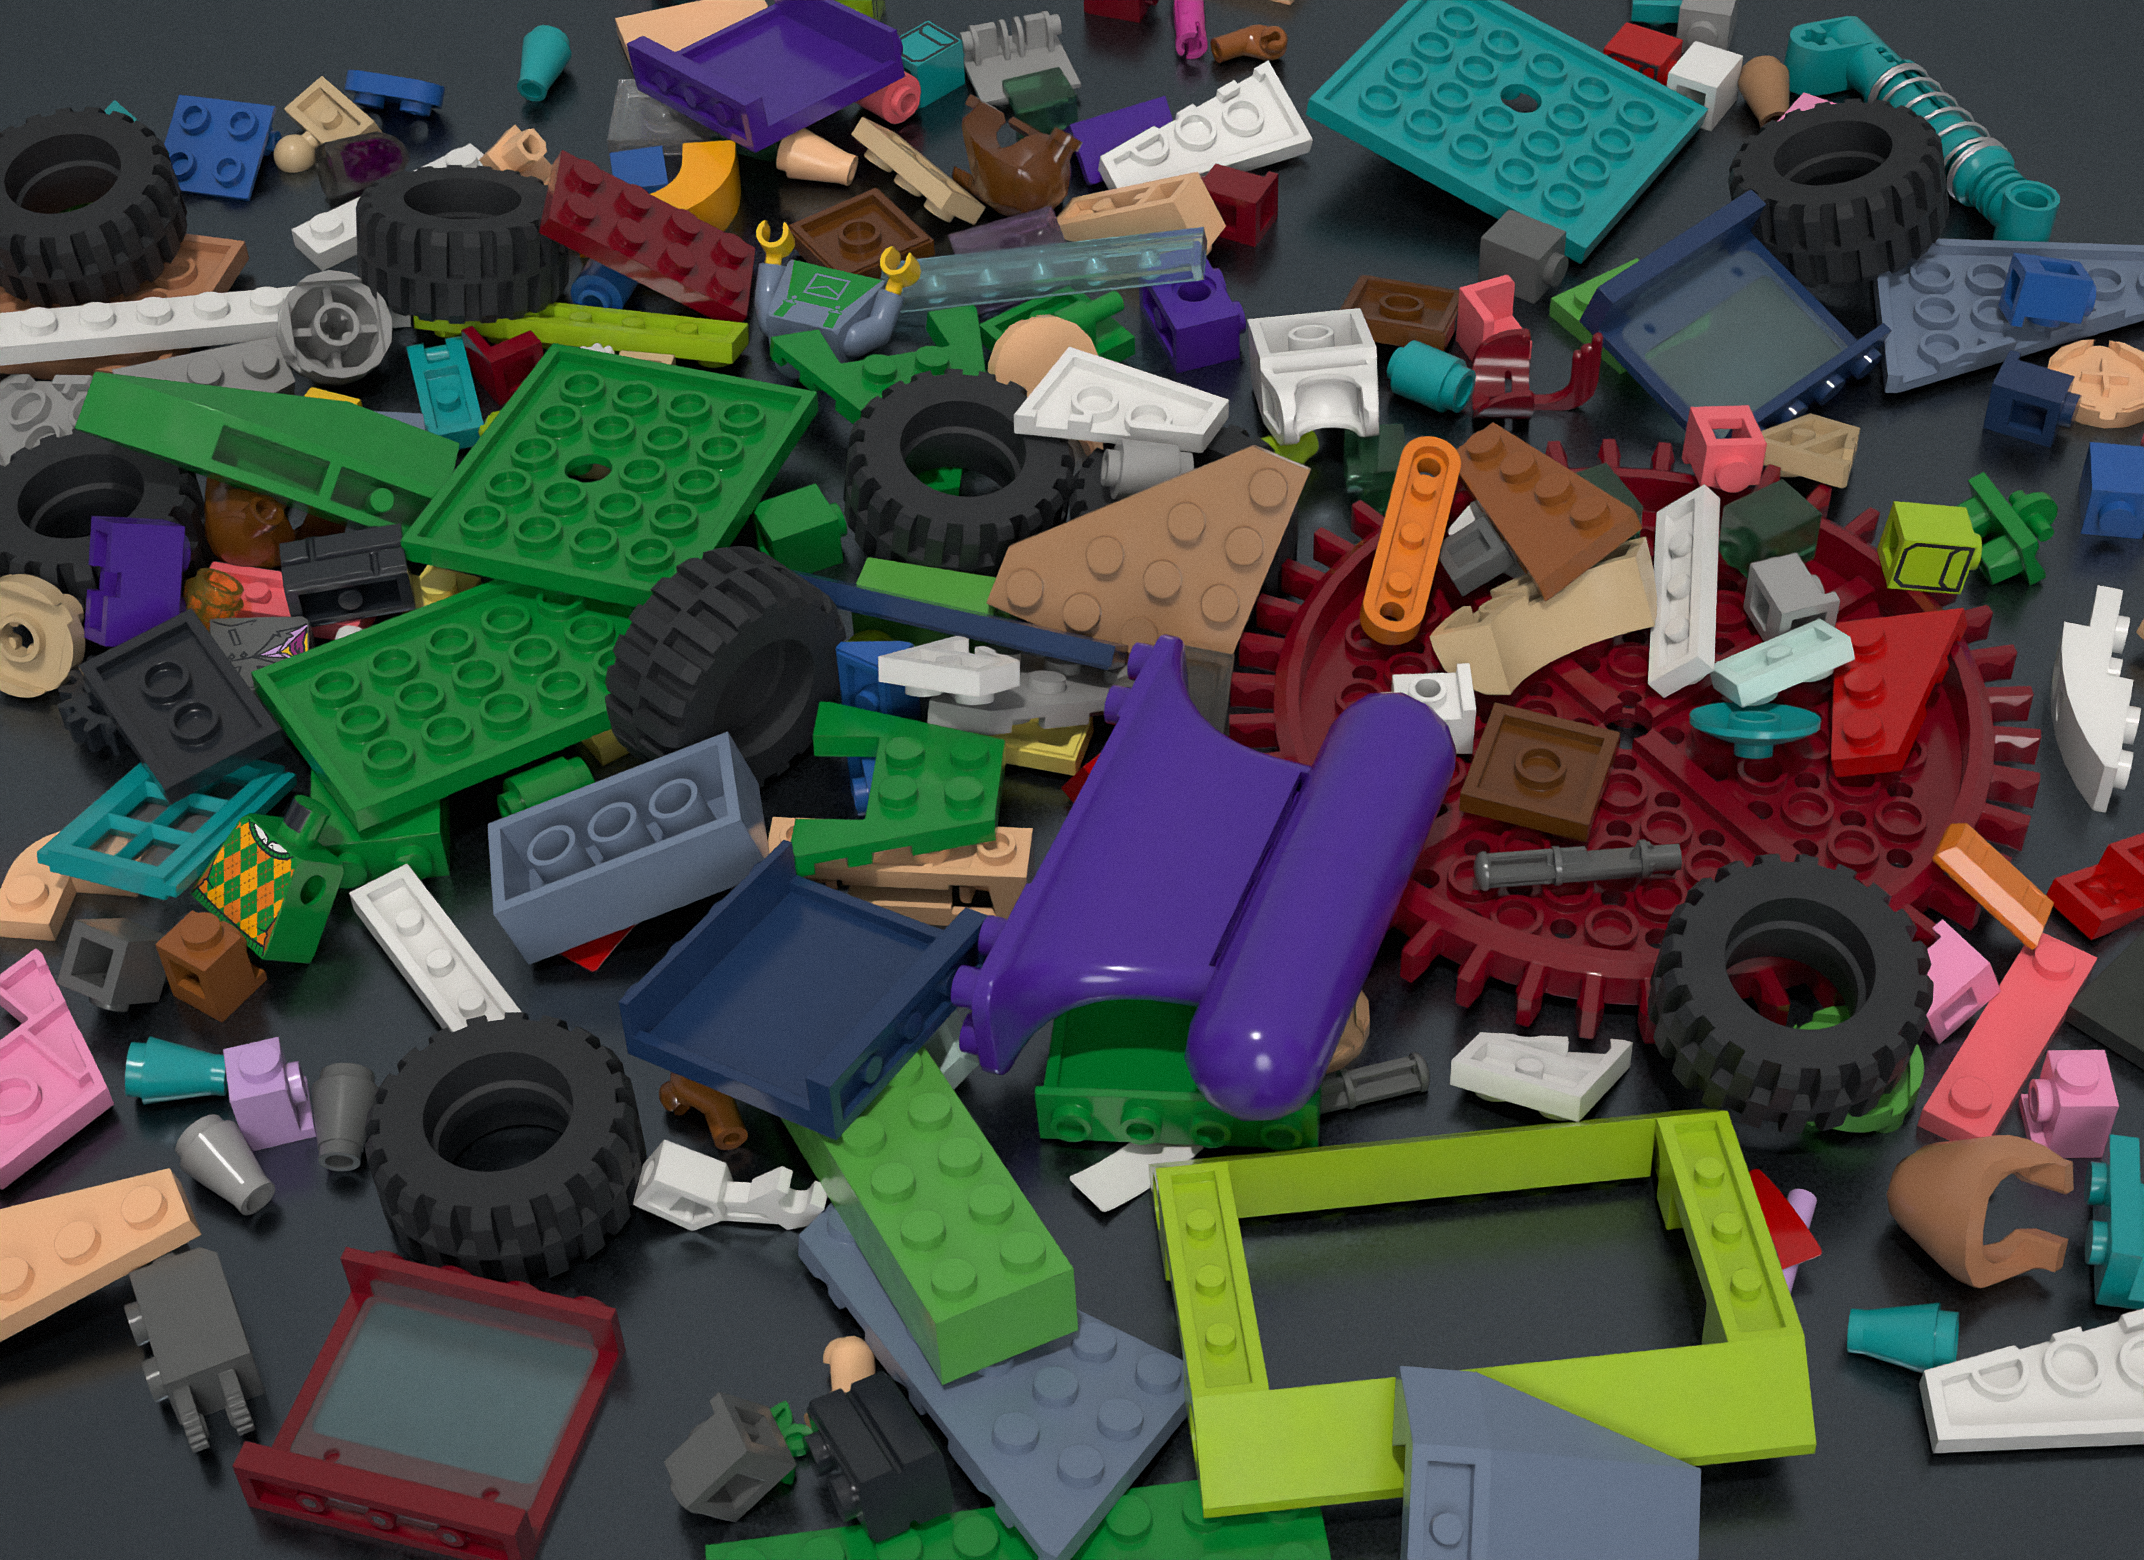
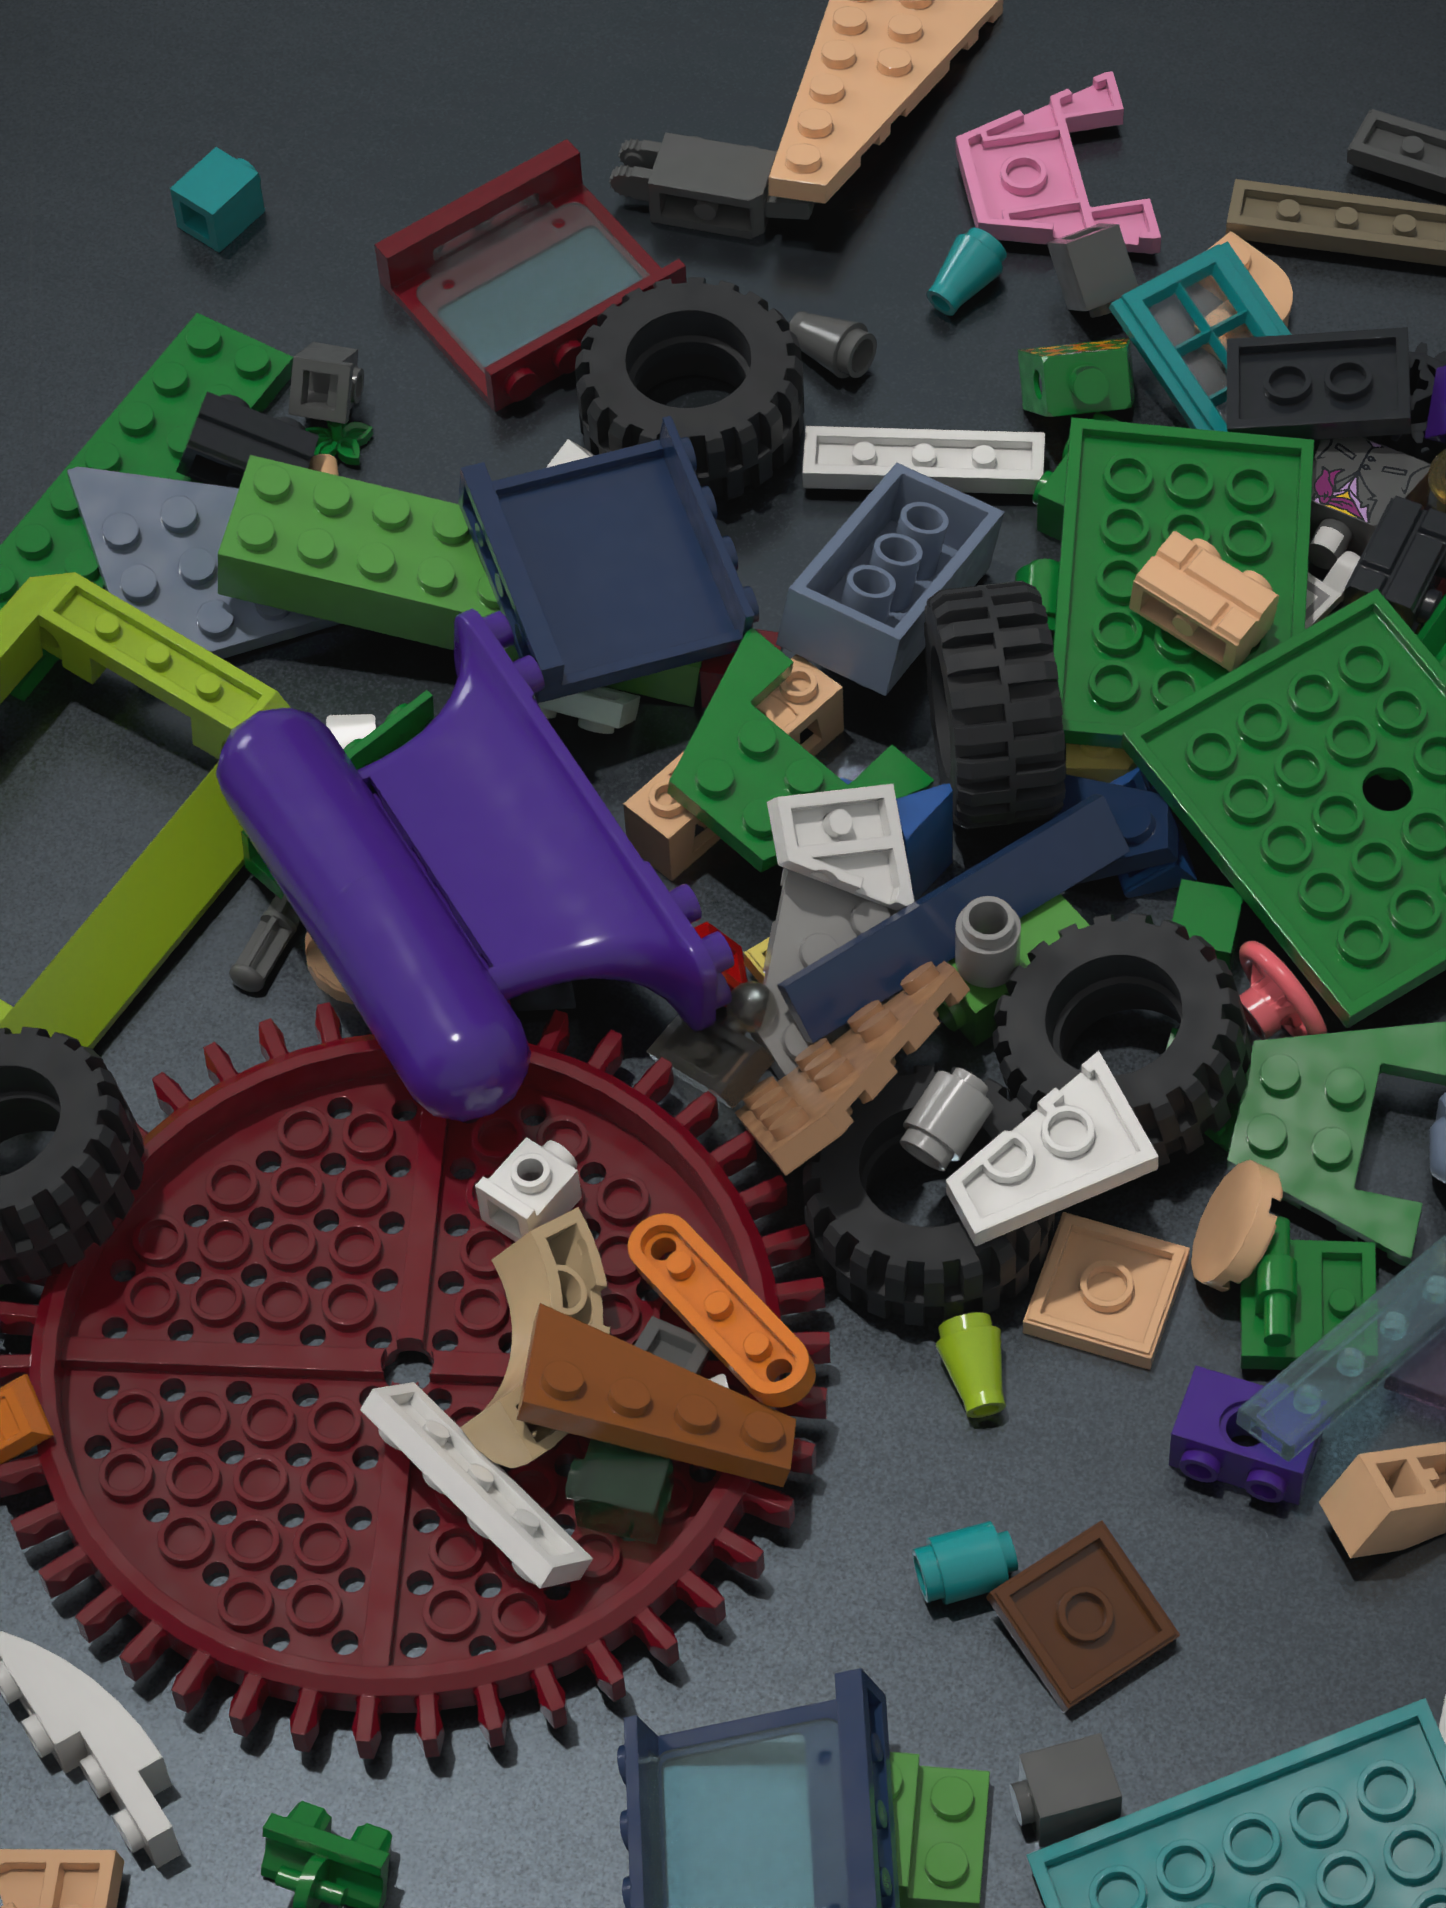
camera: 130 degrees right, 10 degrees up
dark orange brick [155,910,267,1023] -> none
light grey cone [175,1114,275,1215] -> none
lavender brick [223,1037,316,1152] -> none
dark red brick [1201,163,1279,247] -> none
white brick [1247,308,1379,445] -> none
clear green brick [1343,424,1406,515] -> none
white wing [1450,1032,1633,1122] -> none
coral panel [1456,275,1532,361] -> none
reddish brown plate [1459,702,1620,842] -> none
dark red helmet [1472,328,1603,420] -> none
dark grey piece [1473,839,1682,891] -> none
coral brick [1682,405,1767,493] -> none
teal dish [1689,702,1821,759] -> none
light aqua plate [1710,619,1855,708] -> none
clear green brick [1718,479,1822,578] -> none
light grey brick [1743,553,1840,642] -> none
tan wing [1761,413,1860,488] -> none
red wing [1831,608,1968,777] -> none
lime brick [1877,501,1982,595] -> none
none -> light grey brick [955,896,1021,988]
none -> light nougat brick [1129,531,1279,672]
none -> coral piece [1239,941,1327,1040]

